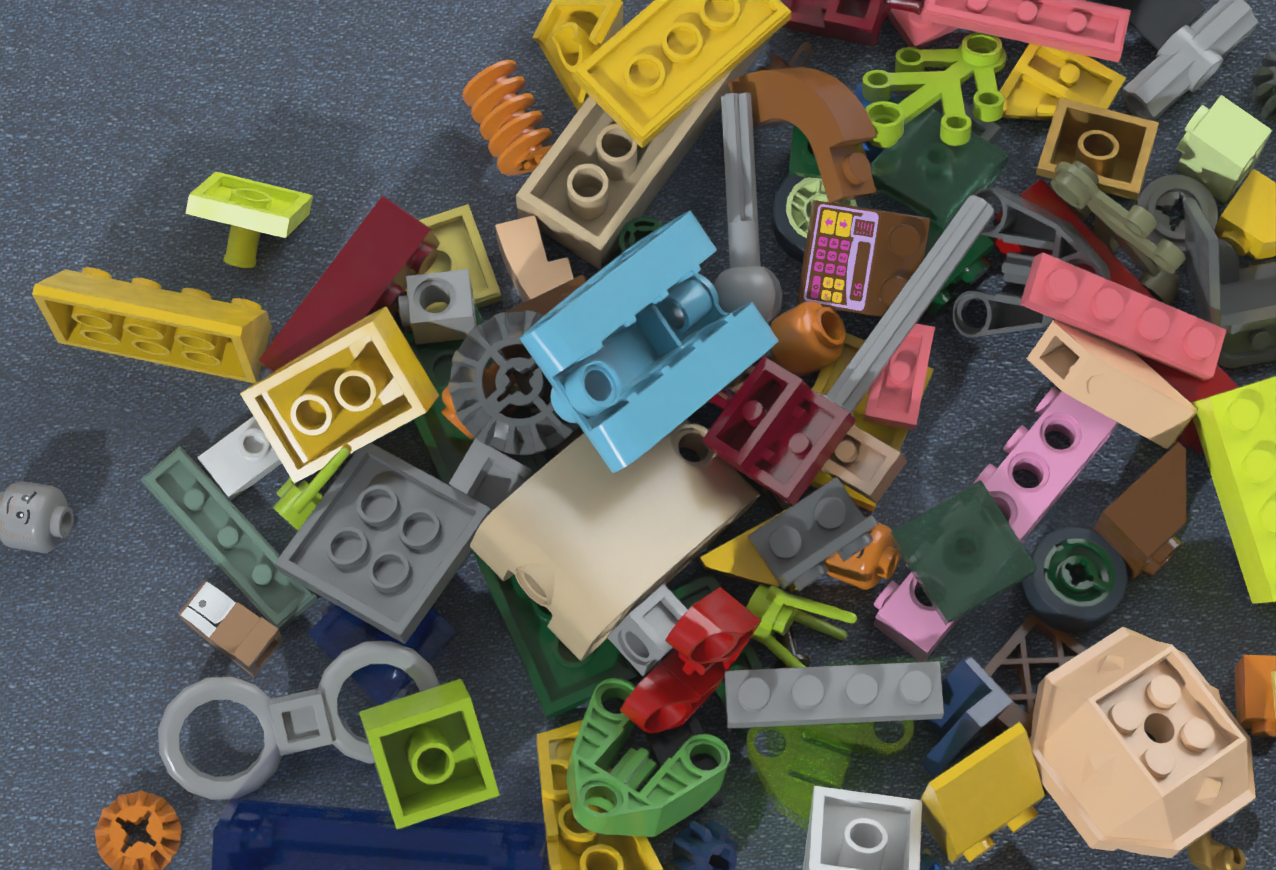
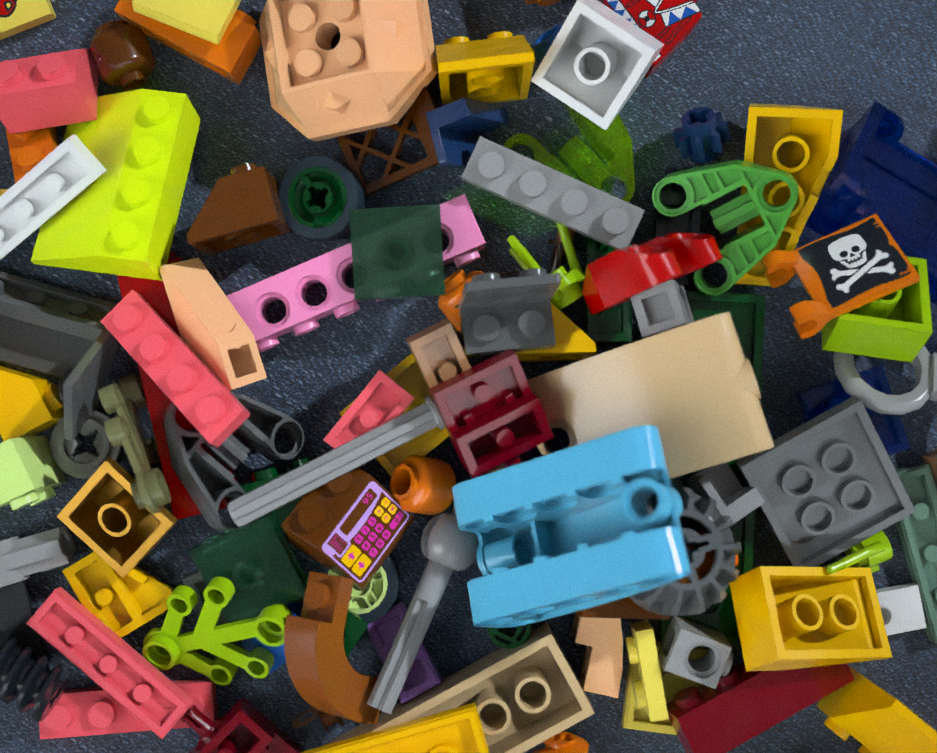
camera: 150 degrees left, 15 degrees up
none -> medium lavender plate [366,602,443,704]
none -> light yellow plate [625,620,669,722]
none -> flag [761,214,920,339]

